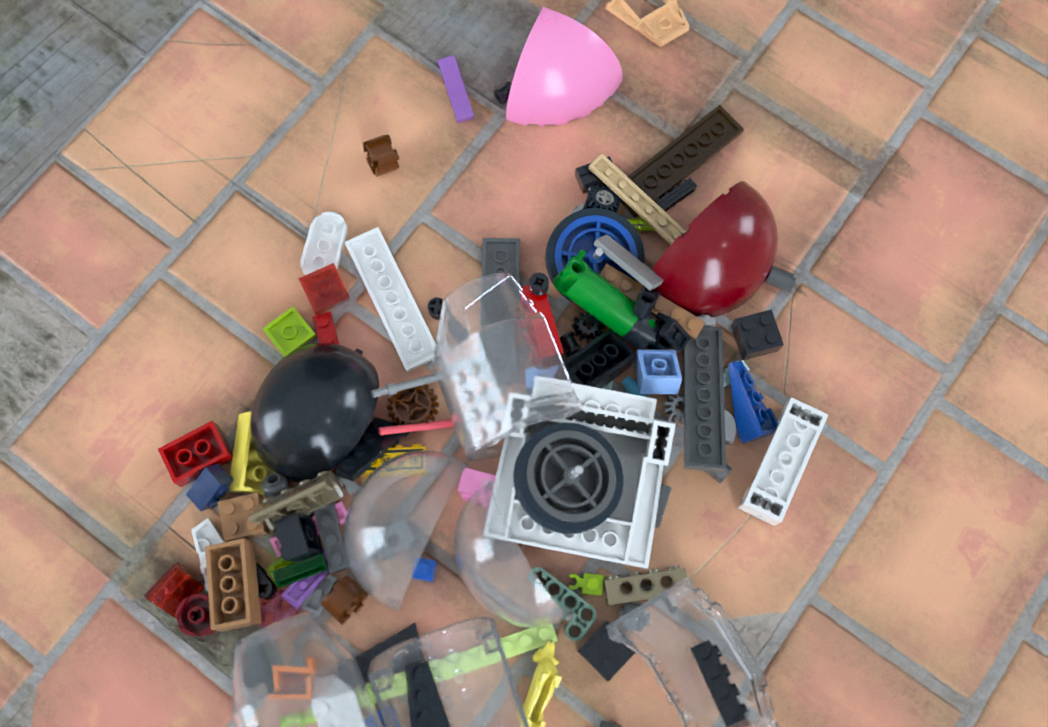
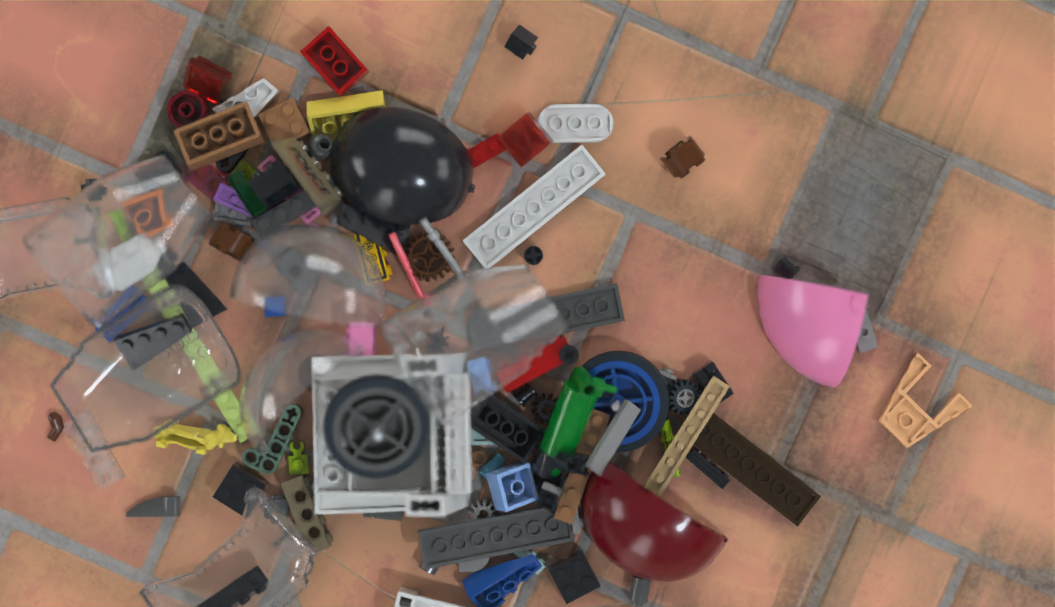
camera: 80 degrees right, 15 degrees up
dark blue brick [186,463,233,511] -> none
lime plate [263,306,316,357] -> none
medium lavender tile [438,55,474,123] -> none
none -> black brick [504,24,538,60]

